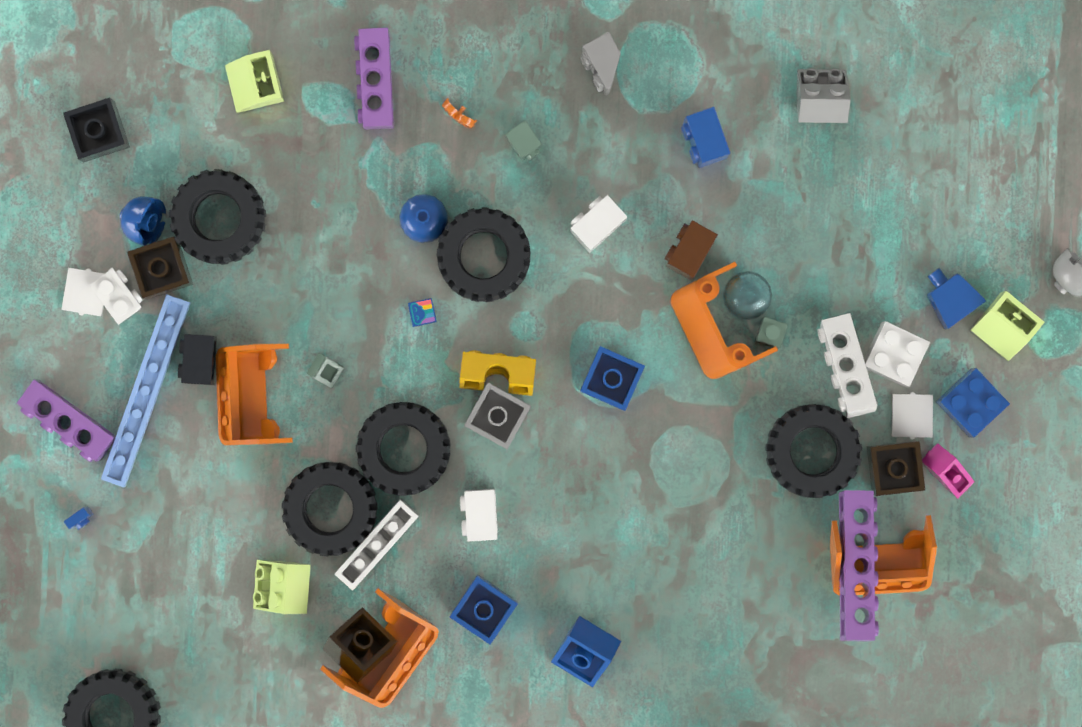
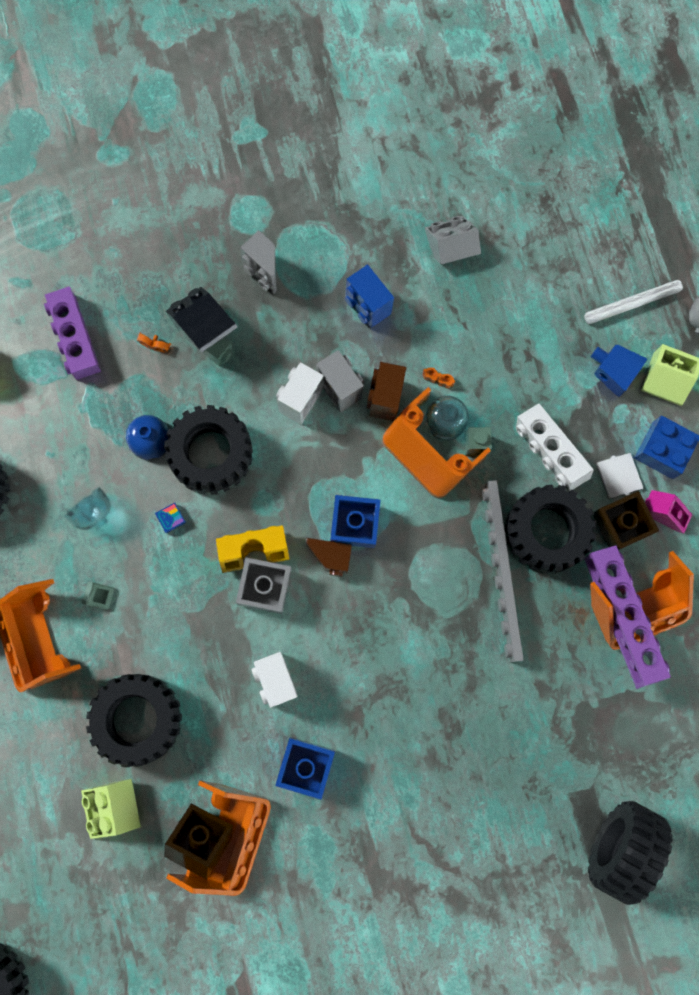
camera: 25 degrees left, 10 degrees down
white brick [335,499,420,590] -> none
black tyre [356,402,451,496] -> none
blue slope [551,616,622,687] -> none
white brick [864,321,930,387] -> none
none -> clear light blue cylinder [63,487,111,530]
none -> black slope [166,287,238,353]
none -> reddish brown slope [306,538,352,577]
none -> light grey brick [316,350,364,412]
none -> orange piece [422,367,455,388]
none -> light grey plate [482,480,524,662]
none -> white axle [584,280,683,324]

